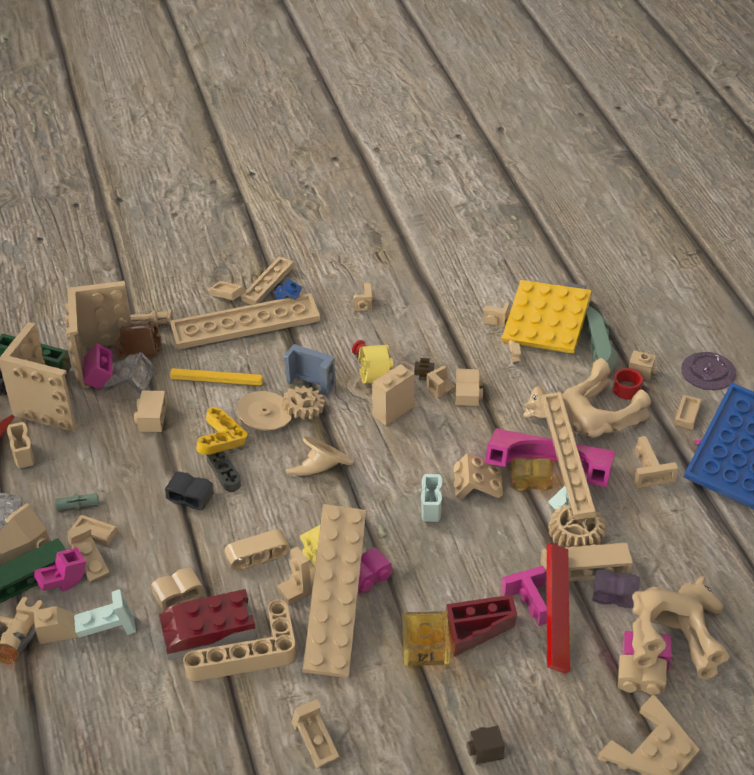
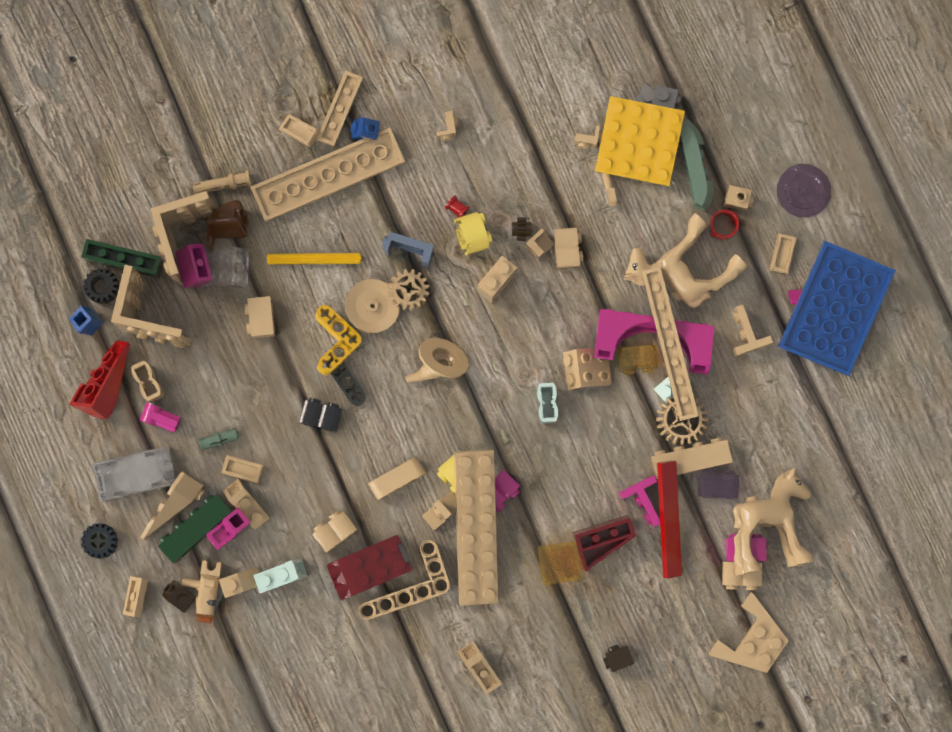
camera: 10 degrees left, 40 degrees up
none -> dark pink piece [140,403,181,433]

